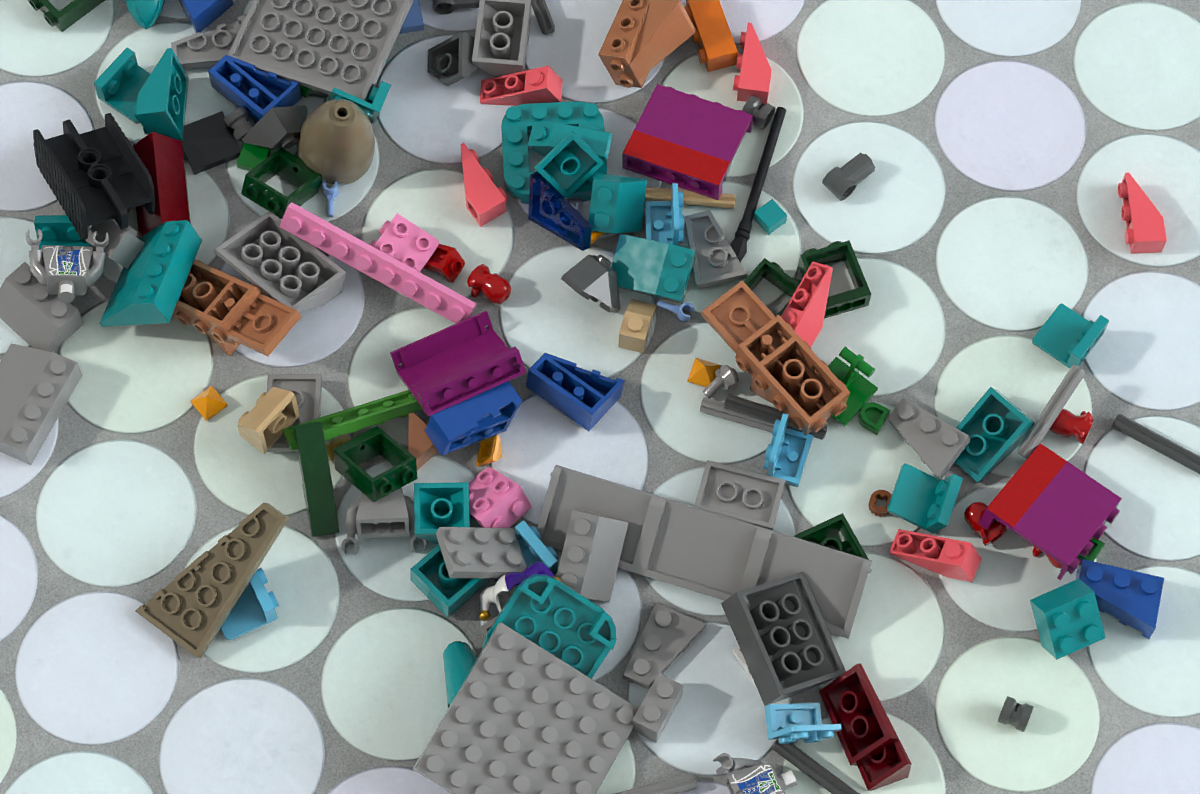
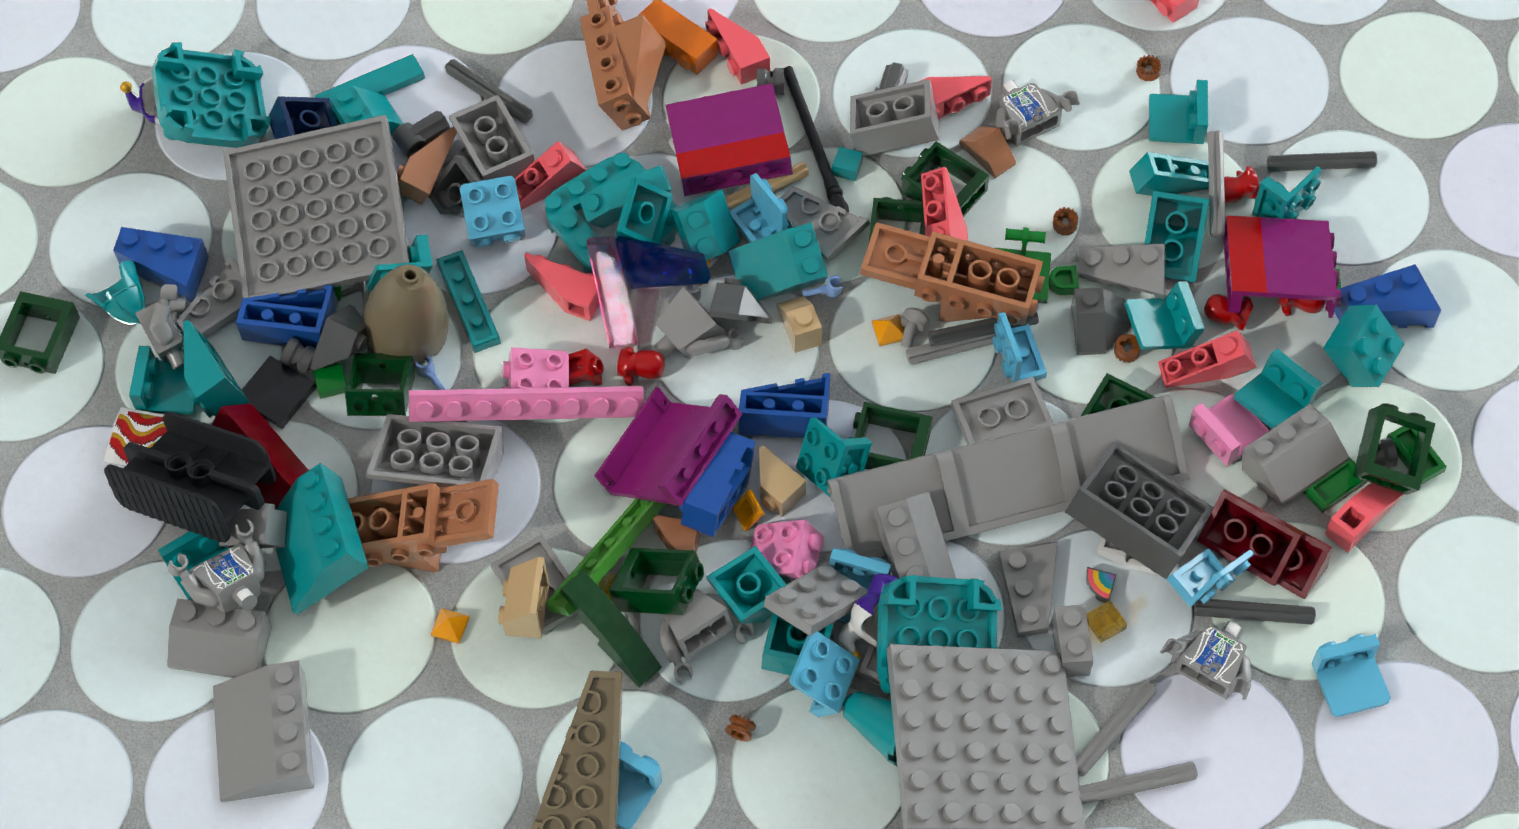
camera: 30 degrees left, 5 degrees down
none -> slope [103,407,167,466]
none -> light grey torso [135,284,189,371]
none -> nougat slope [396,126,457,205]
none -> teal tile [436,250,501,353]
none -> medium azure bracket [460,176,525,248]
none -> clear pink tile [586,236,639,348]
none -> light grey torso [653,281,744,358]
none -> dark orange bush [725,714,756,742]
none -> tan slope [759,445,806,517]
none -> medium azure bracket [789,631,860,717]
none -> teal bracket [796,417,872,497]
none -> dark green window [849,402,933,470]
none -> light grey slope [850,79,939,156]
none -> coral slope [921,76,992,120]
none -> nougat slope [959,126,1016,179]
none -> light grey torso [996,80,1080,147]
none -> dark orange bush [1052,207,1079,235]
none -> dark grey slope [1071,287,1131,355]
none -> tile [1086,567,1117,605]
none -> clear yellow tile [1086,600,1127,643]
none -> teal slope [1129,152,1209,196]
none -> dark orange bush [1136,55,1161,81]
none -> bright pink bracket [1189,394,1269,467]
none -> teal bracket [1233,349,1322,429]
none -> light grey slope [1242,404,1349,507]
none -> teal bracket [1252,166,1322,219]
none -> green tile [1303,457,1367,513]
none -> coral slope [1325,483,1404,553]
none -> dark green window [1353,403,1435,495]
none -> green plate [1386,426,1447,484]

